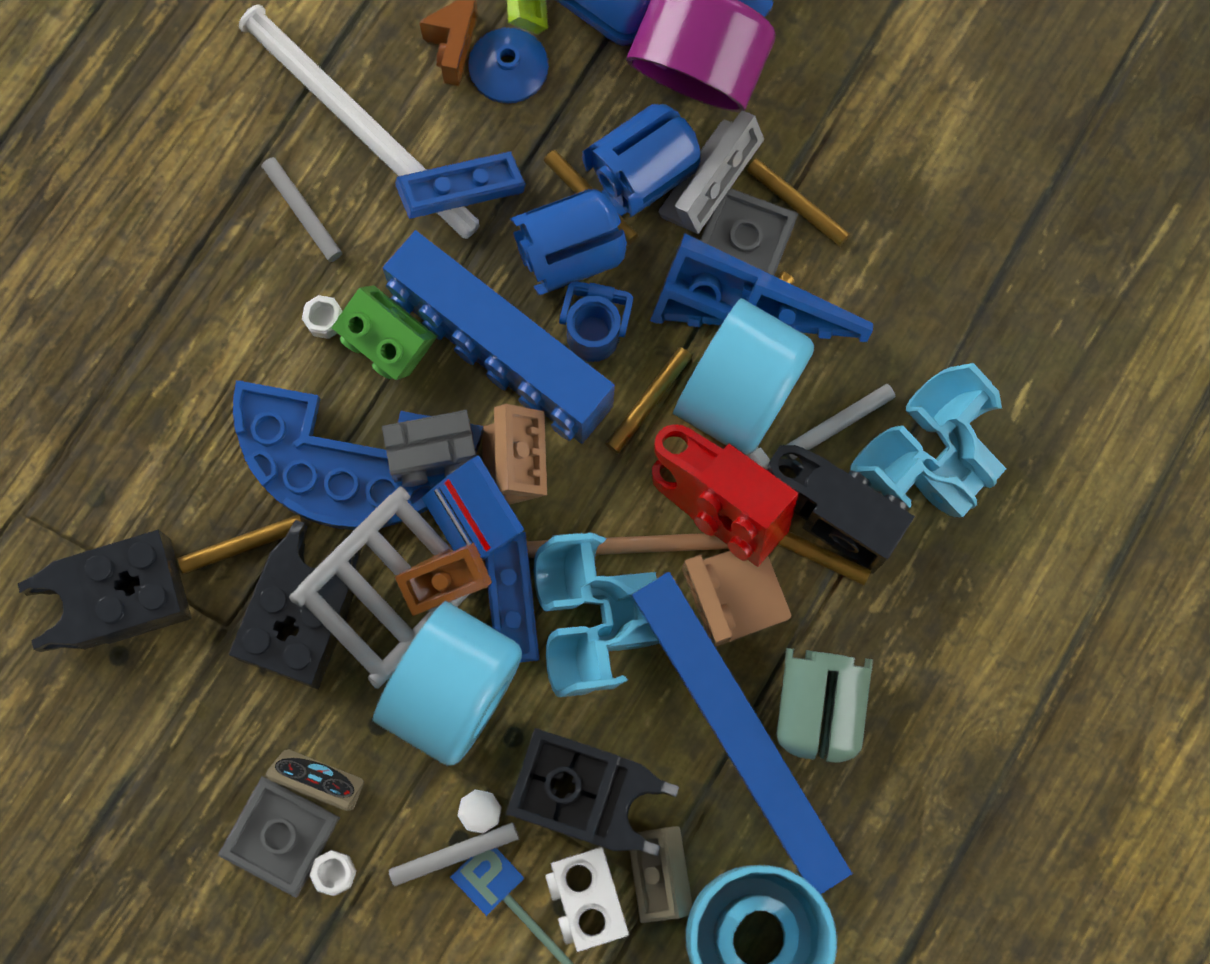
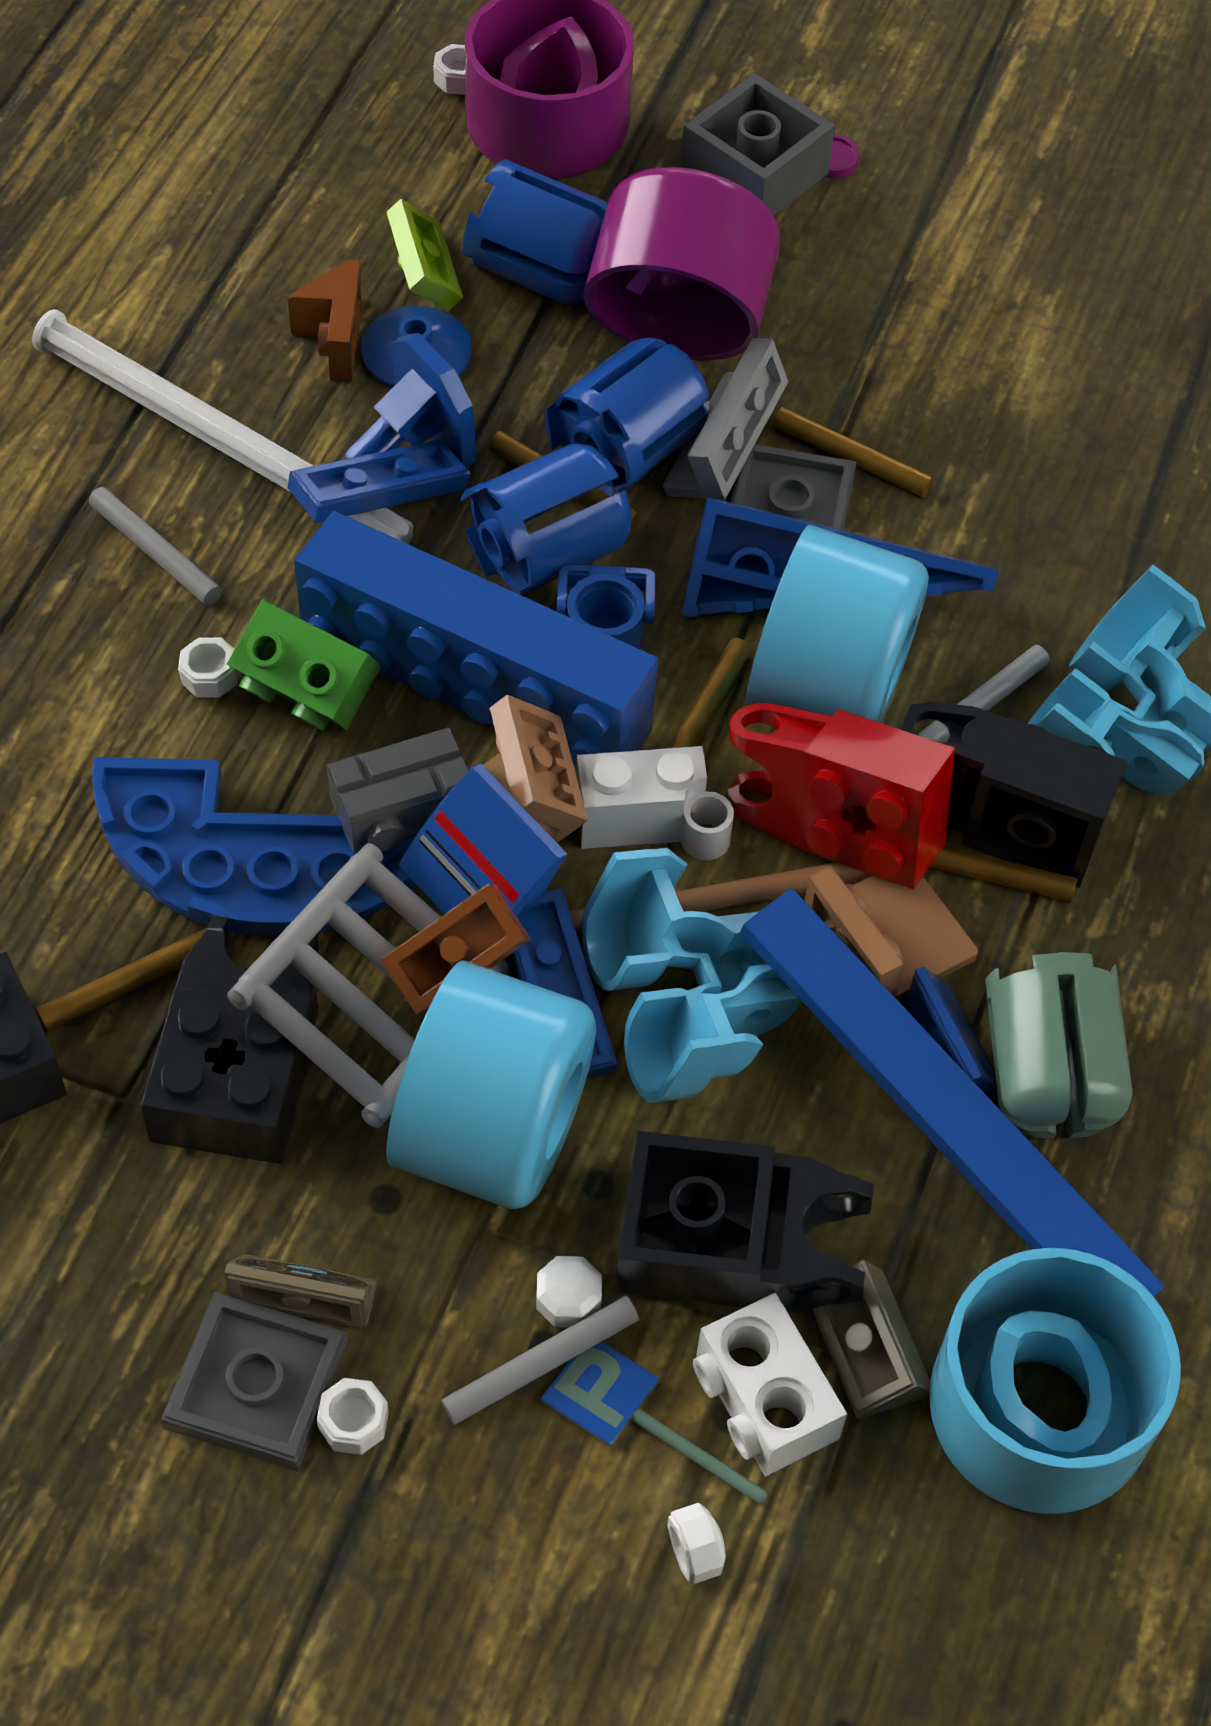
camera: 10 degrees left, 20 degrees down
none -> blue piece [346,333,477,468]
none -> white hinge [576,746,734,861]
none -> blue slope [906,967,998,1100]

